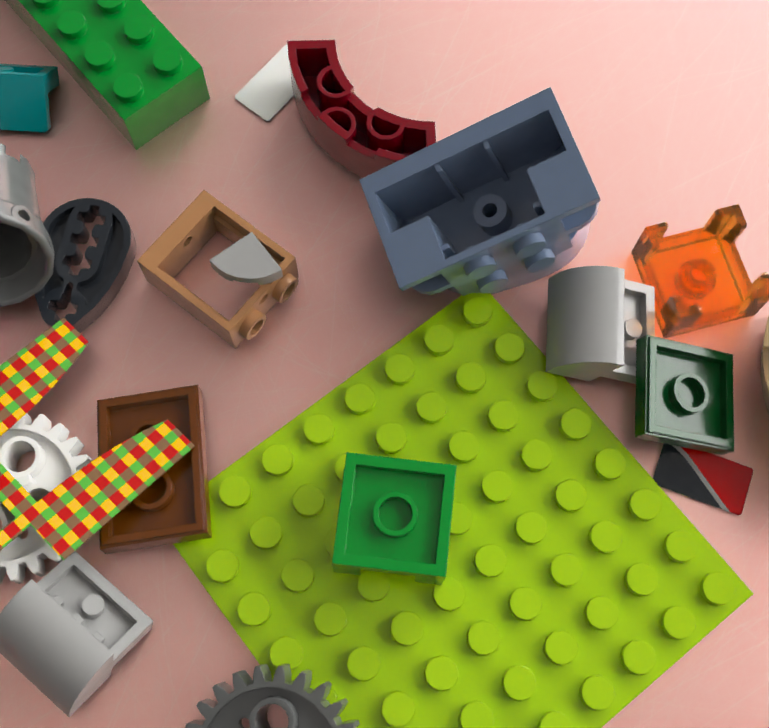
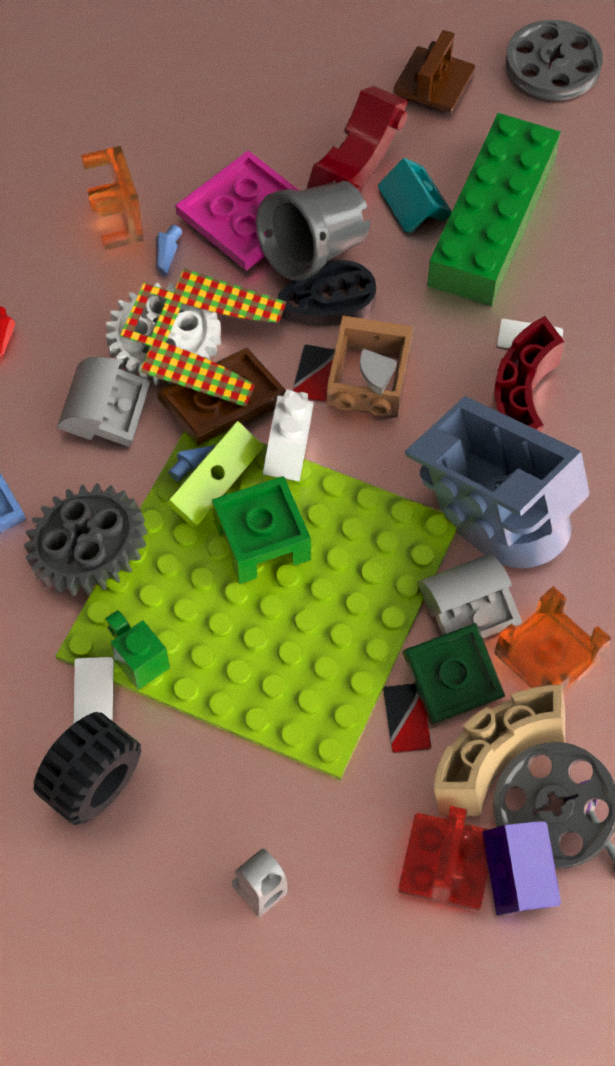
camera: 65 degrees right, 10 degrees down
none -> lime tile [166,421,264,527]
none -> medium blue bar [168,445,215,482]
none -> white hinge [263,390,314,481]
none -> sticker [293,344,335,402]

